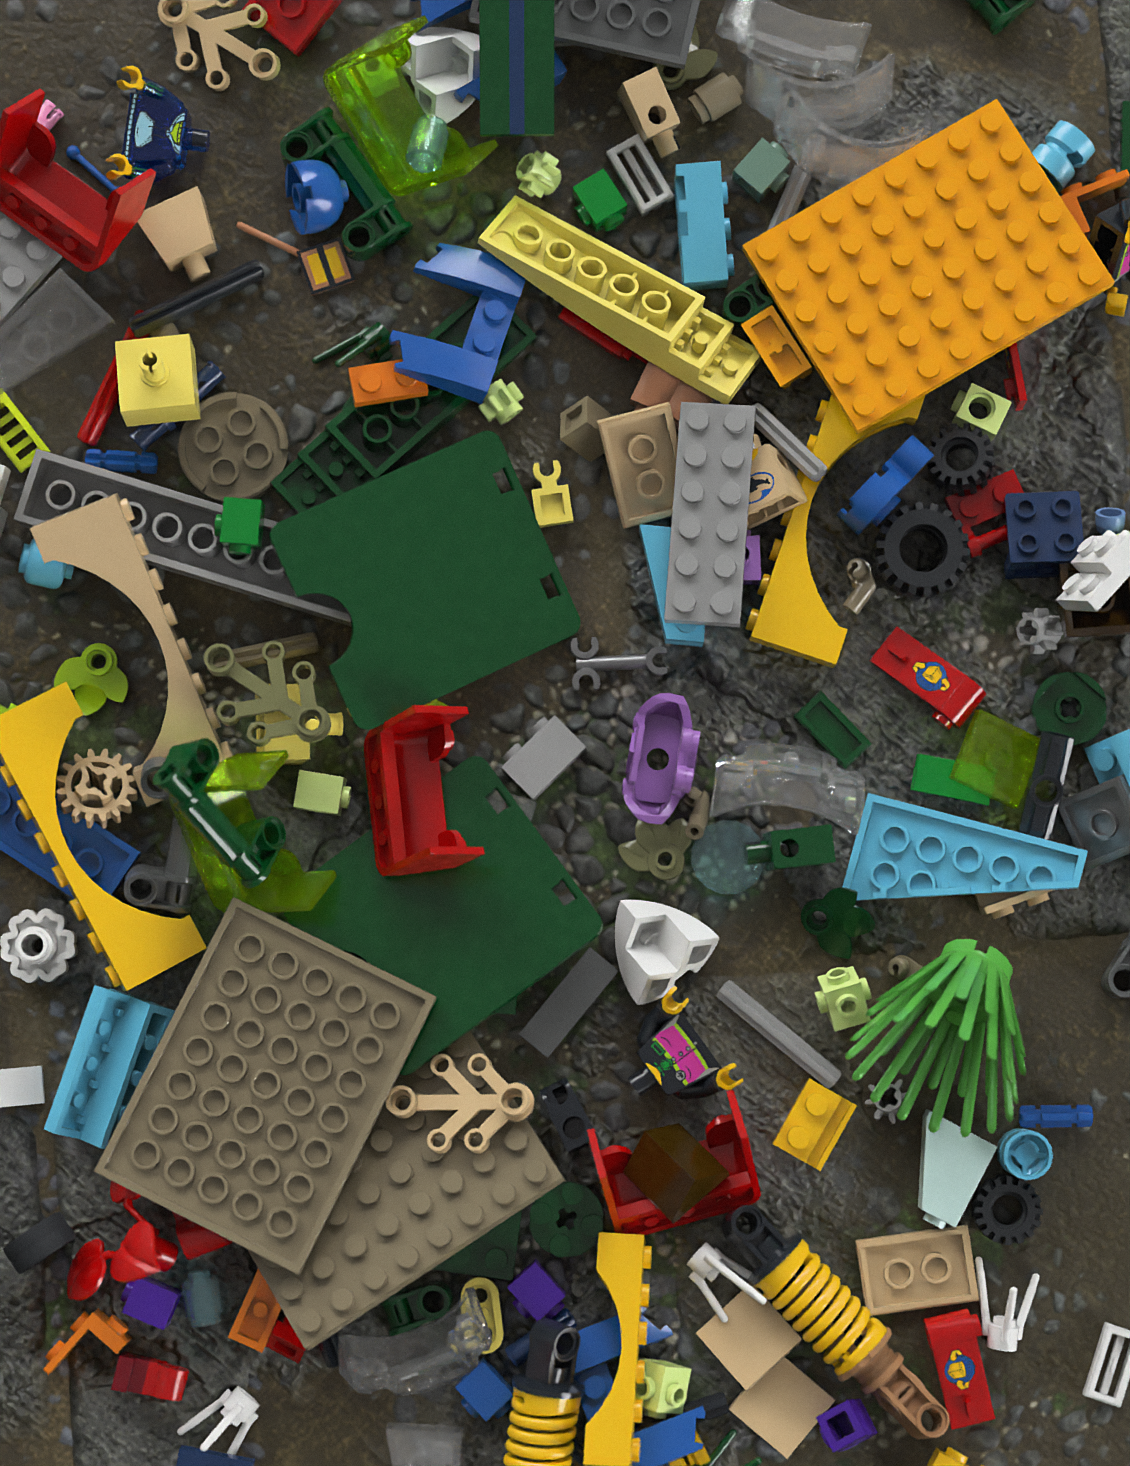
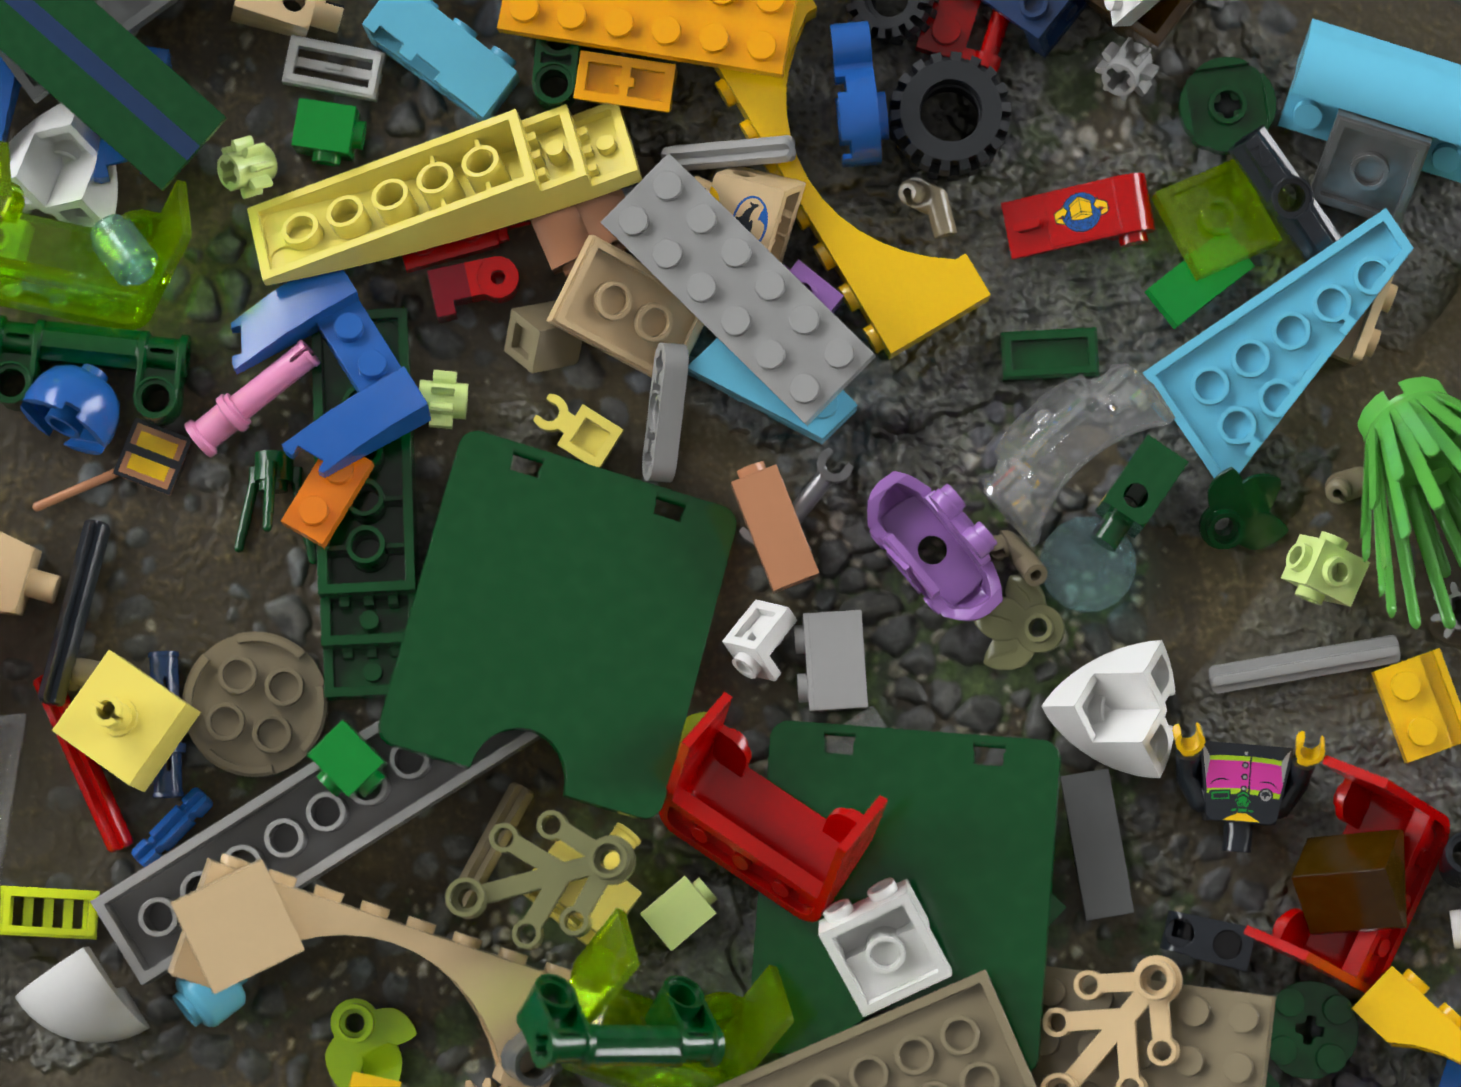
camera: 50 degrees left, 0 degrees up
none -> tan tile [170,859,305,994]
none -> bright pink pin [184,339,320,458]
none -> leg [427,256,520,323]
none -> light grey beam [642,342,689,483]
none -> white bracket [722,599,797,681]
none -> nougat brick [731,461,819,594]
none -> white plate [818,878,952,1017]

